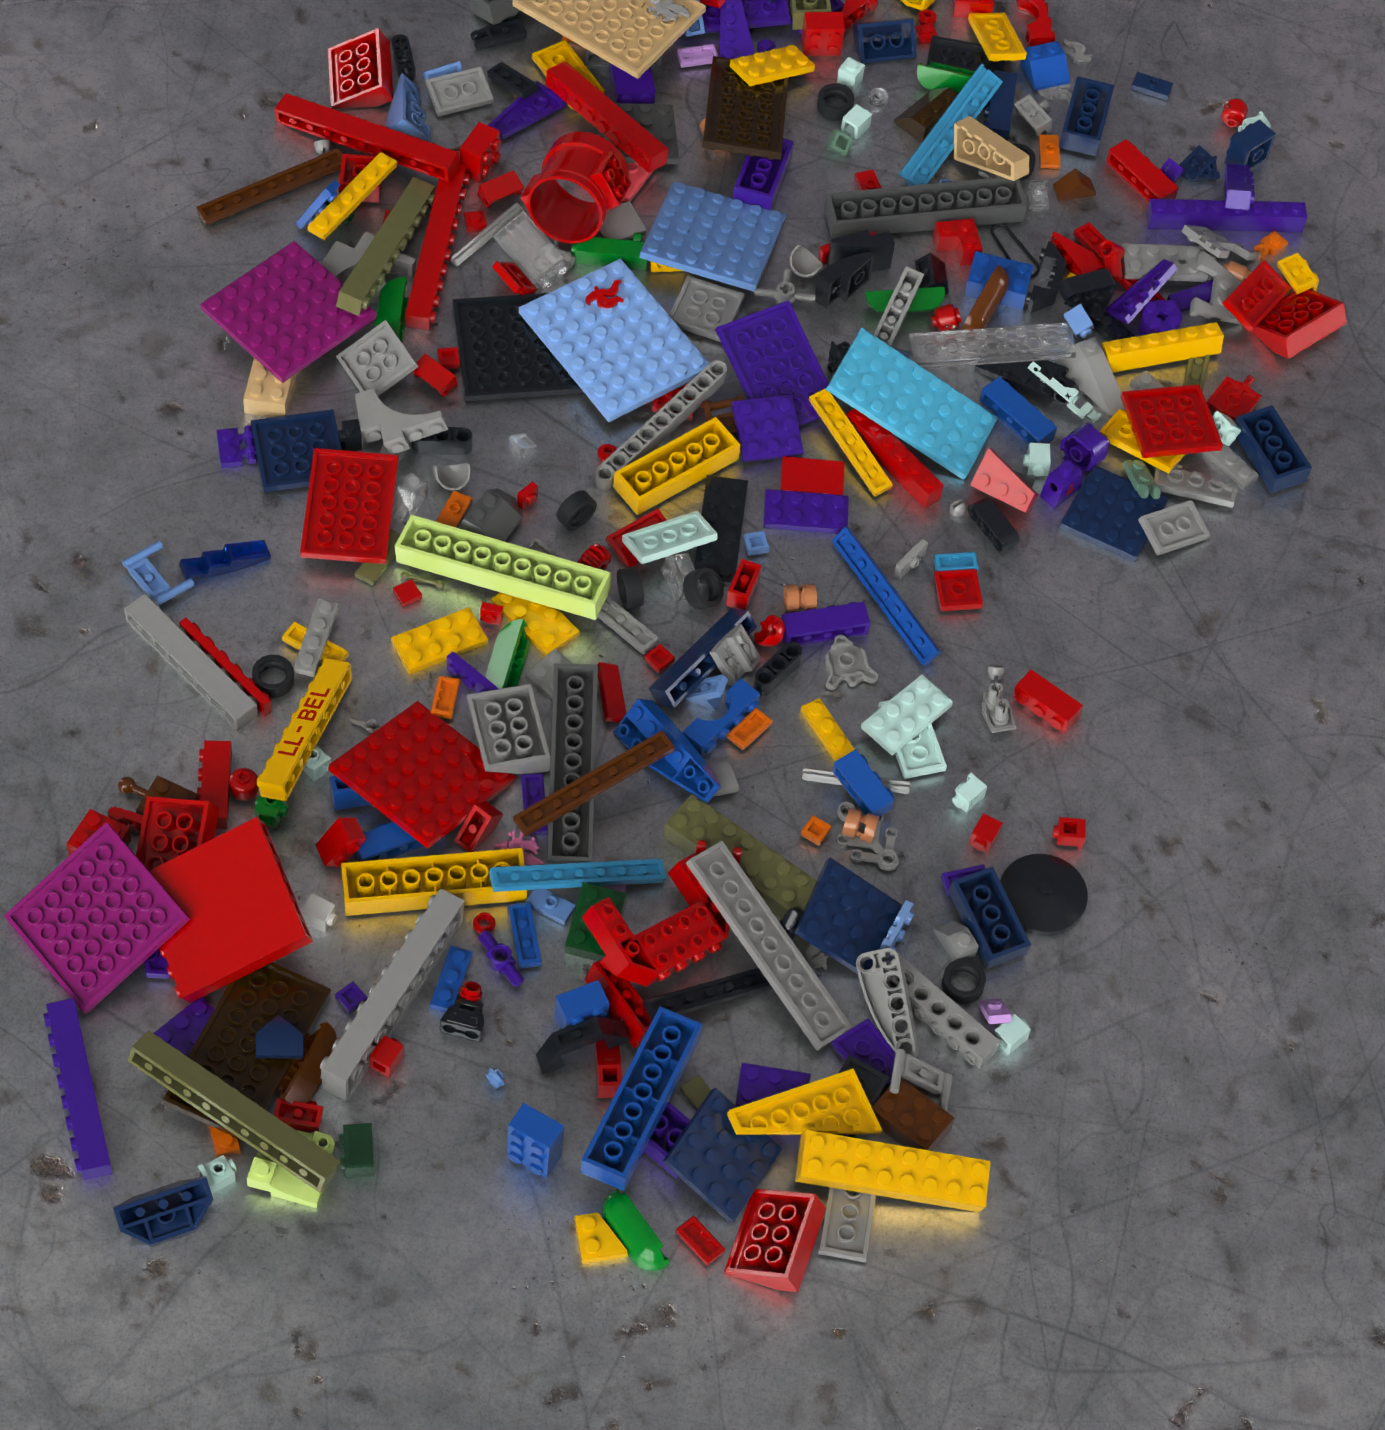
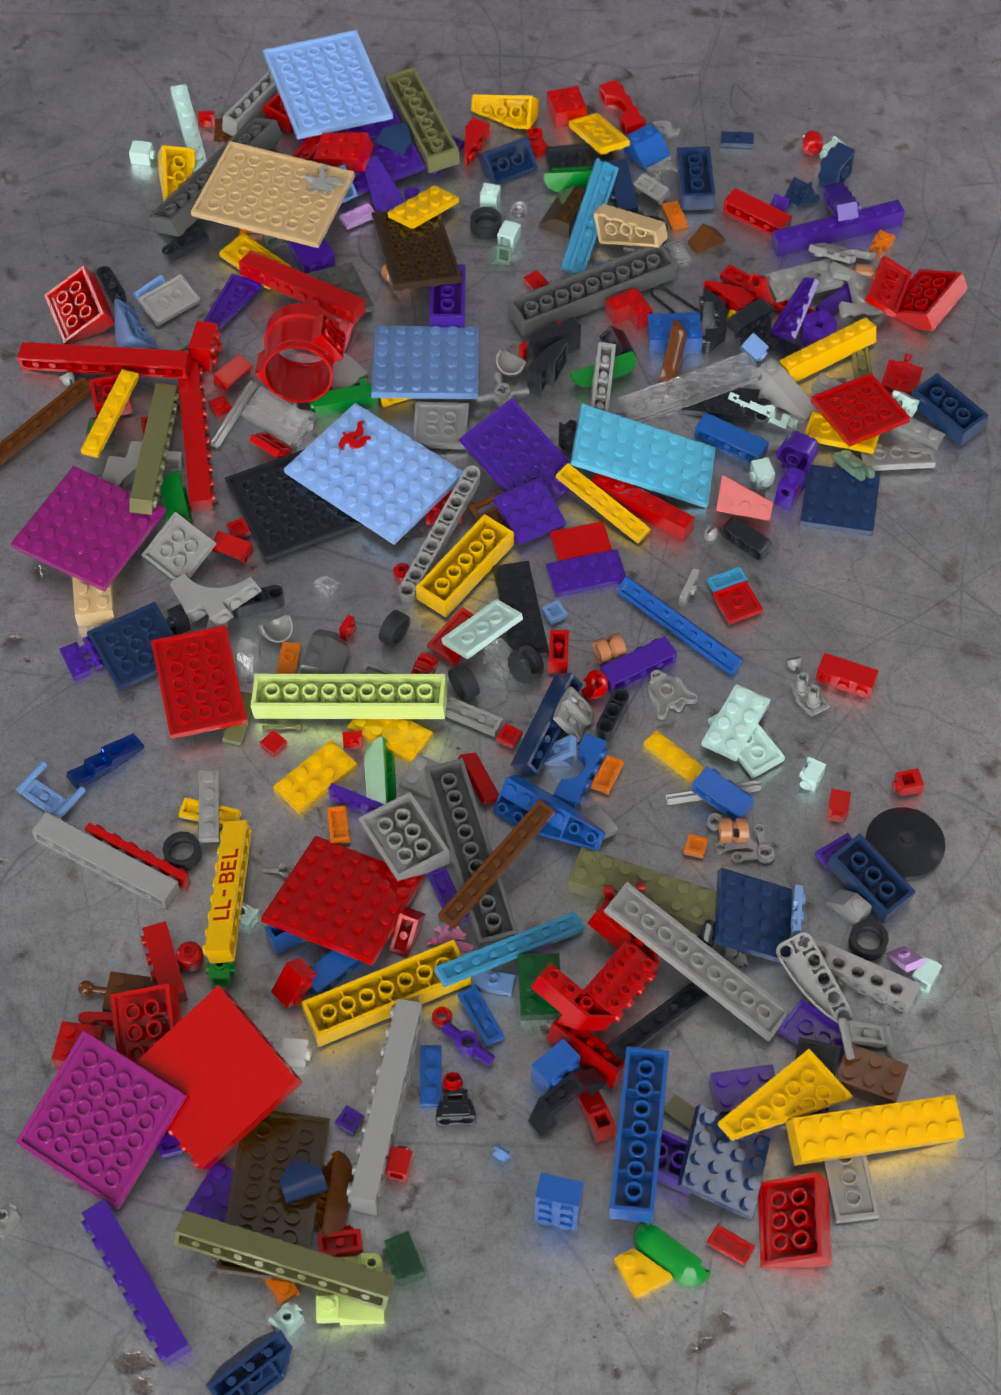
camera: 10 degrees left, 0 degrees up
plate [295,180,340,229] -> none
black plate [487,62,539,99] -> none
red brick [801,12,845,56] -> none
red head [931,304,962,333] -> none
light grey plate [1138,500,1211,556] -> none
yellow bracket [1277,253,1319,294] -> none

